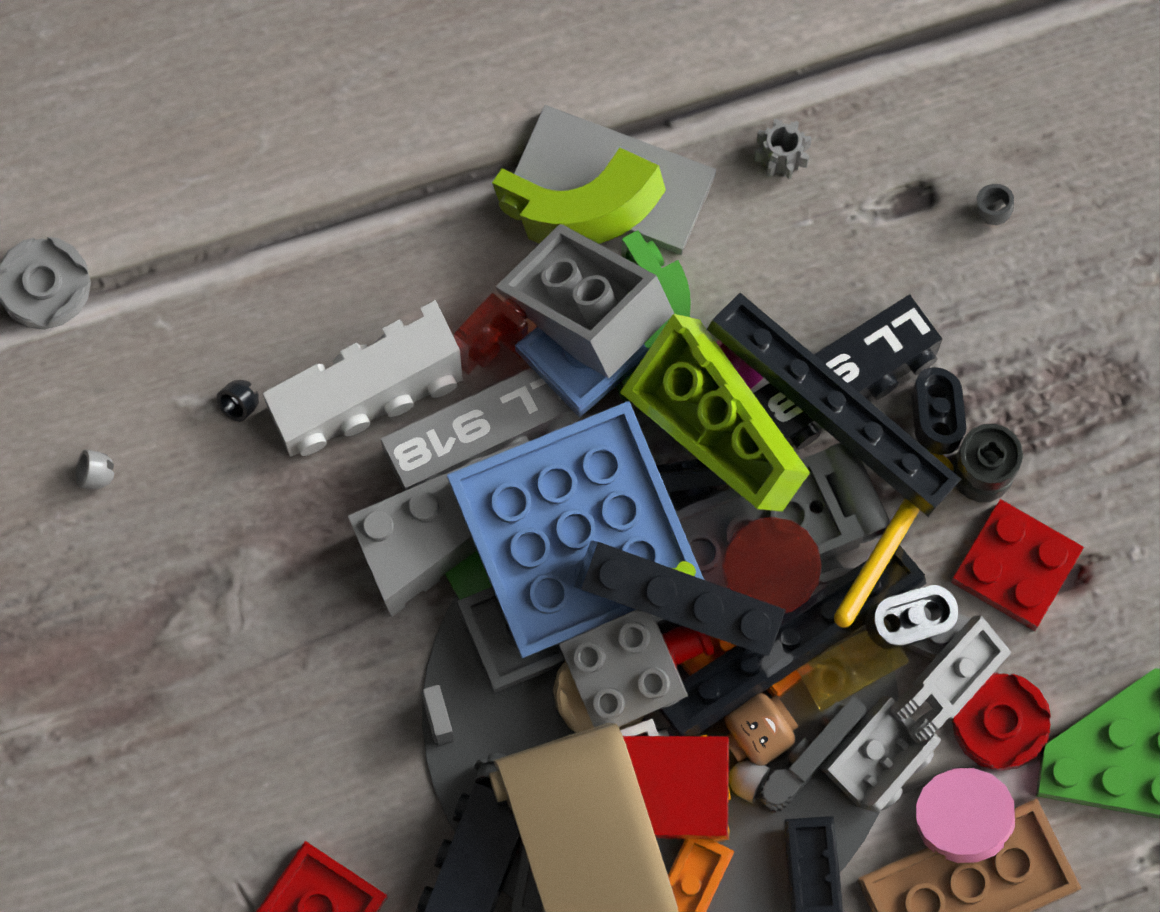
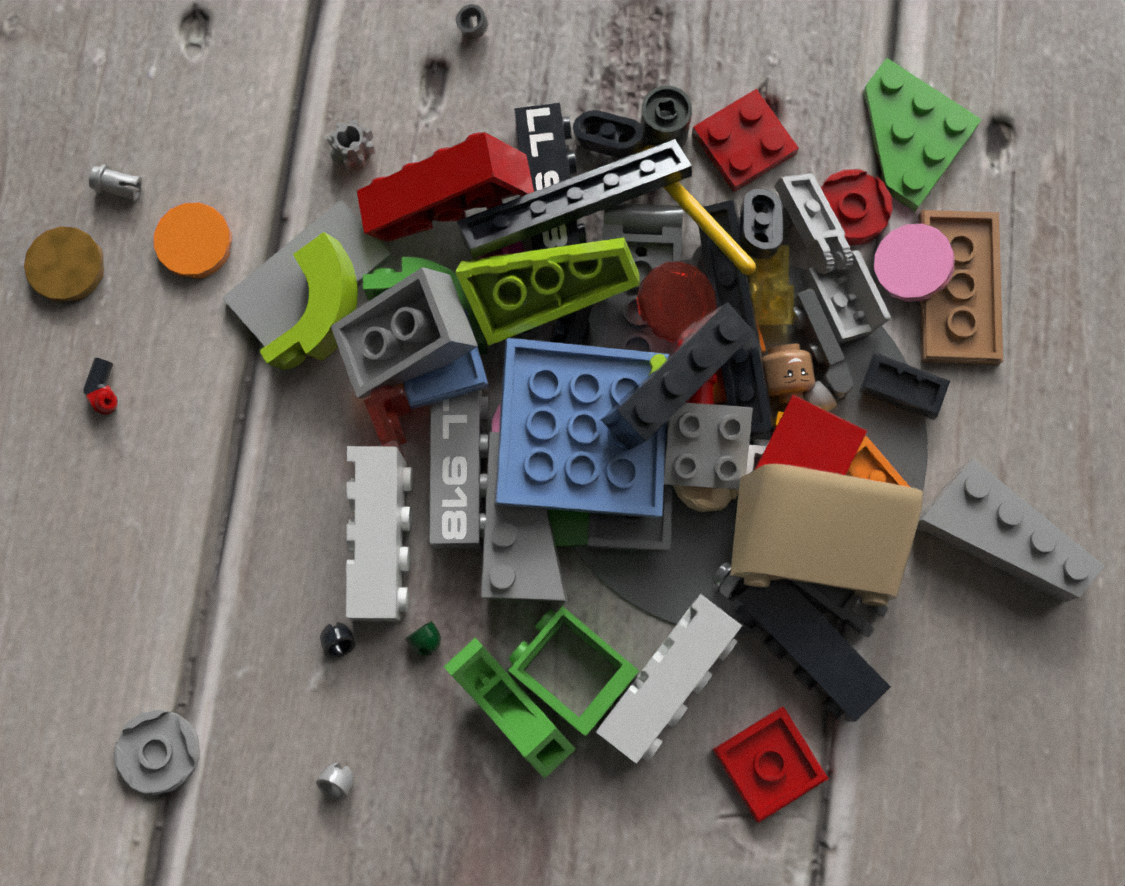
camera: 60 degrees left, 5 degrees up
light grey tile [421,685,454,746] -> none
none -> arm [83,358,118,415]
none -> orange tile [154,202,232,279]
none -> red wedge [356,132,534,242]
none -> dark green hinge [405,621,441,656]
none -> bright green arch [444,638,575,778]
none -> bright green window [508,606,639,737]
none -> white wedge [596,594,742,764]

